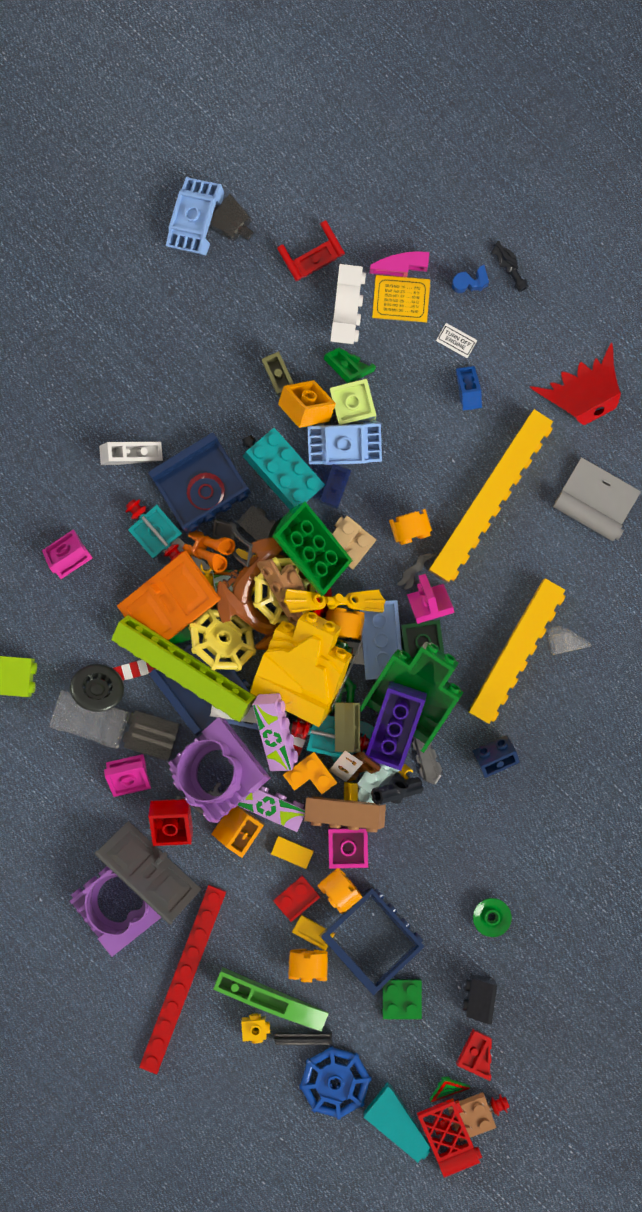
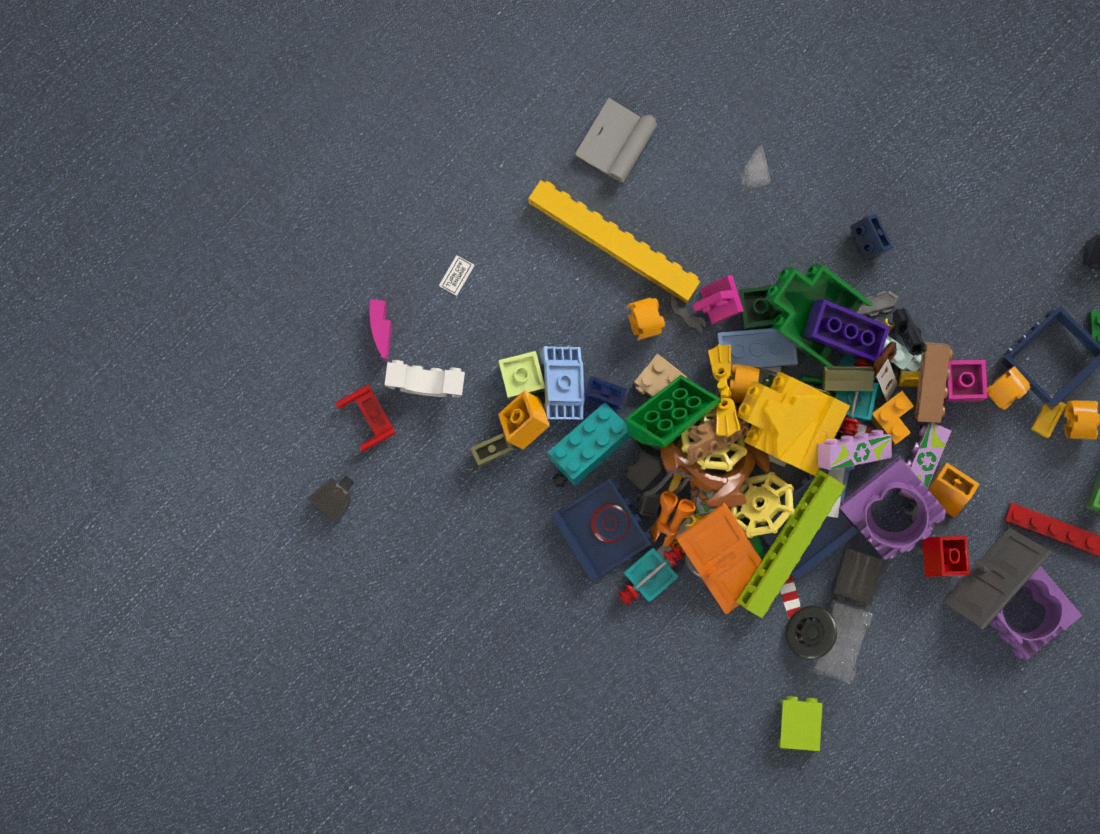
camera: 90 degrees left, 5 degrees down
dark pink bracket [42,529,92,579] -> none
white slope [99,442,163,465] -> none
dark pink bracket [104,754,151,797] -> none
light blue plate [166,177,225,256] -> none
yellow tile [271,836,314,869] -> none
red plate [273,875,320,922] -> none
green wing [324,348,376,384] -> none
yellow sticker [372,275,430,322] -> none
blue leg [452,265,489,293] -> none
blue arch [456,366,482,411] -> none
yellow brick [468,578,566,724] -> none
green dish [473,898,512,937] -> none
black piece [491,241,529,292] -> none
red piece [530,343,621,425] -> none

